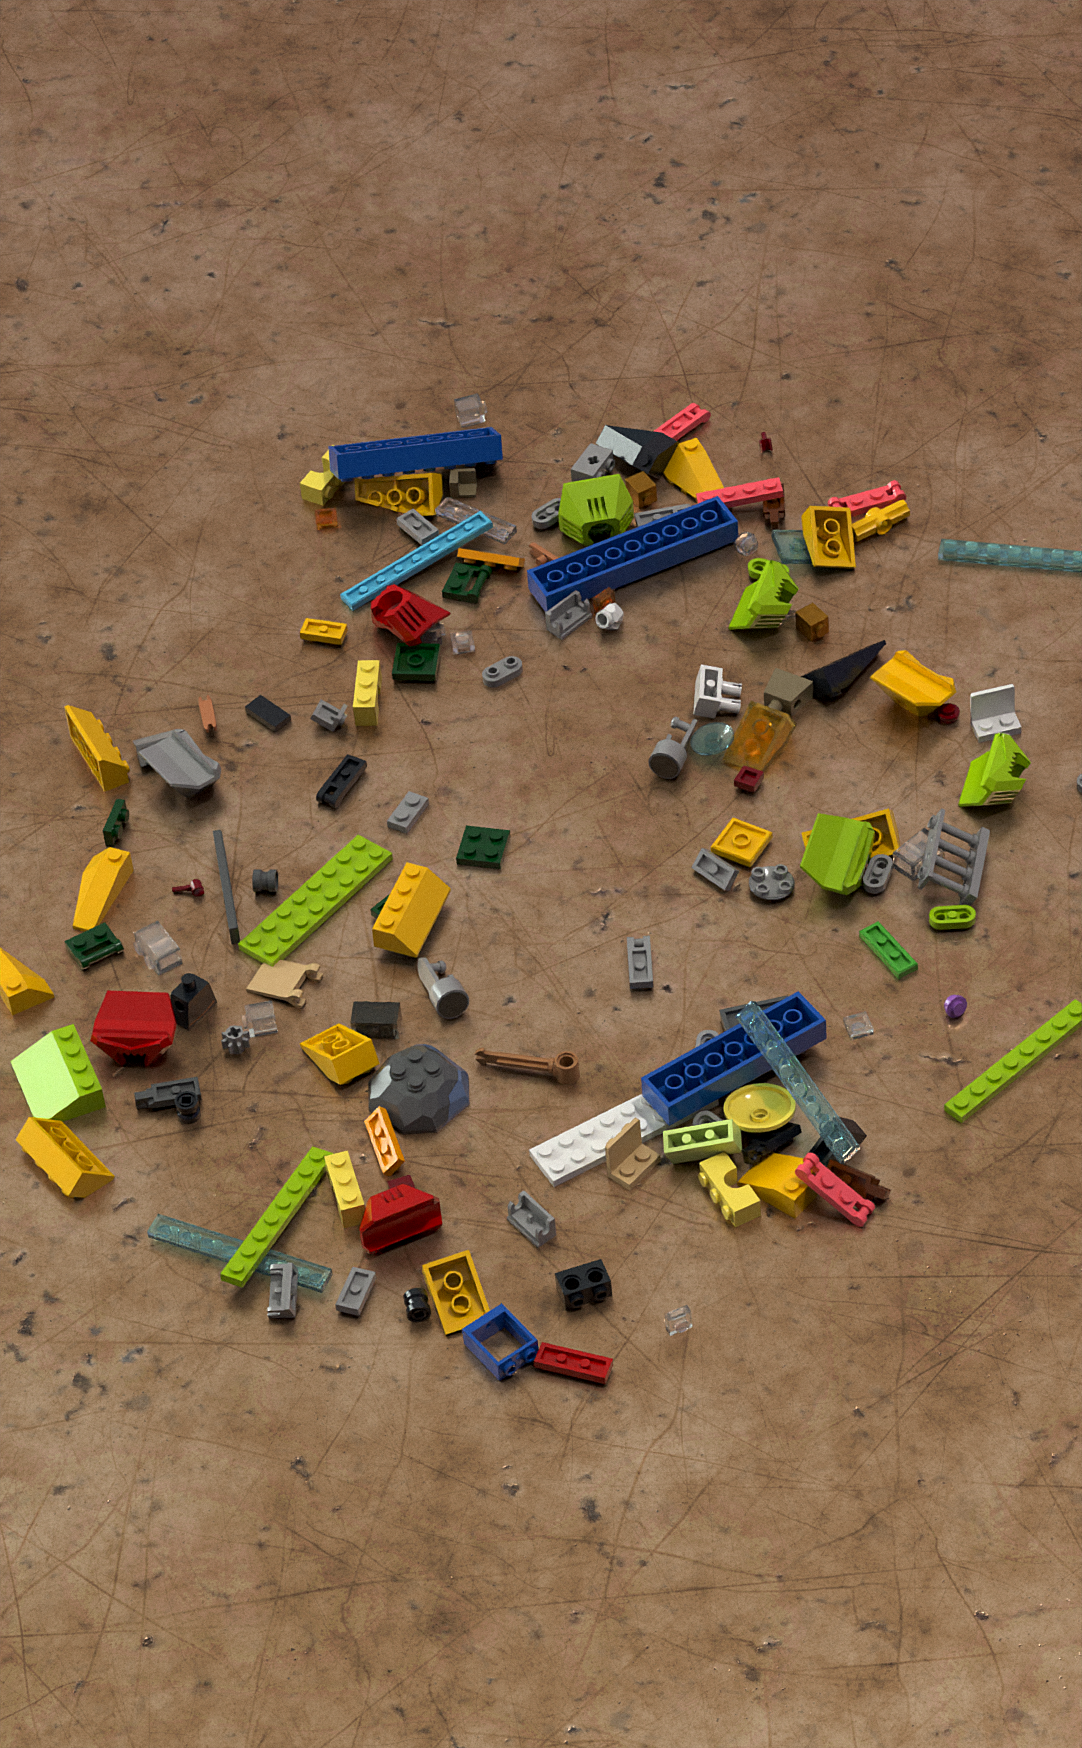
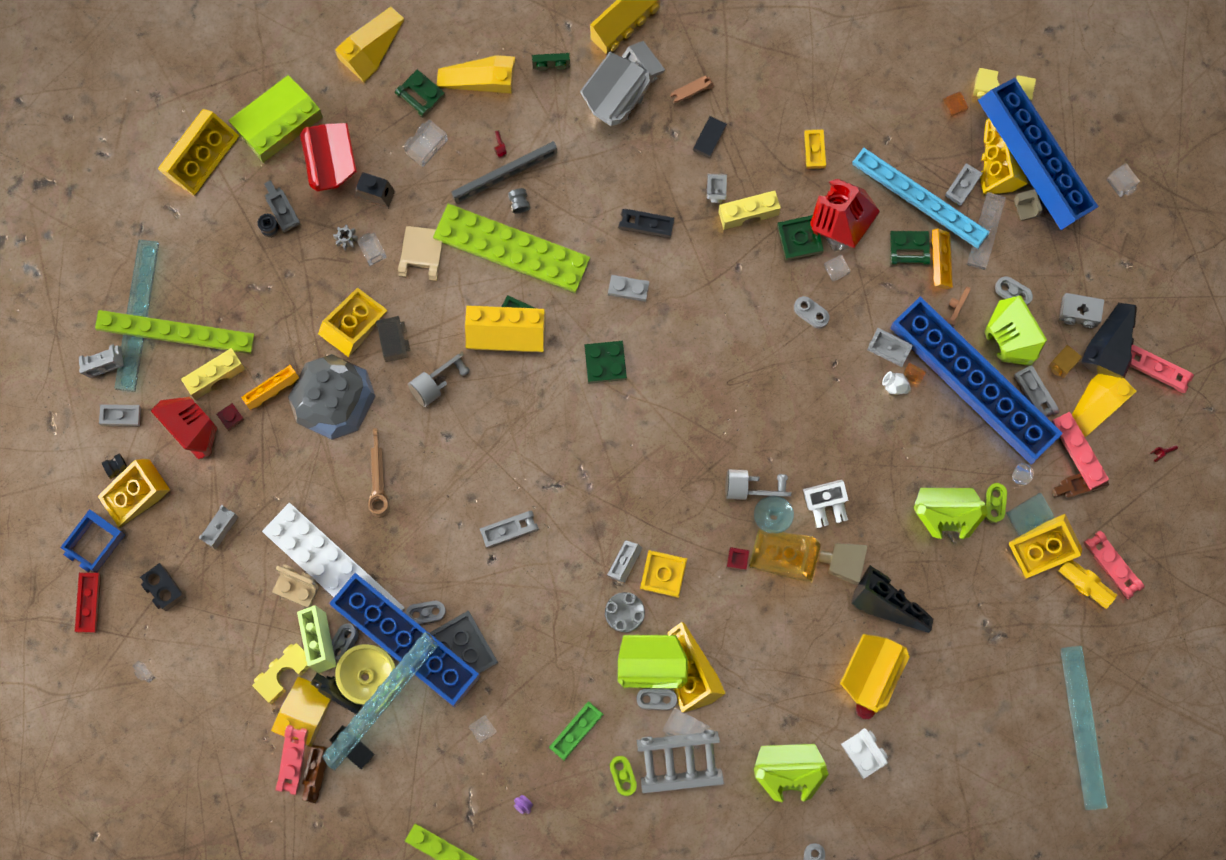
camera: 70 degrees right, 30 degrees up
pearl gold brick [795,602,829,642] -> none

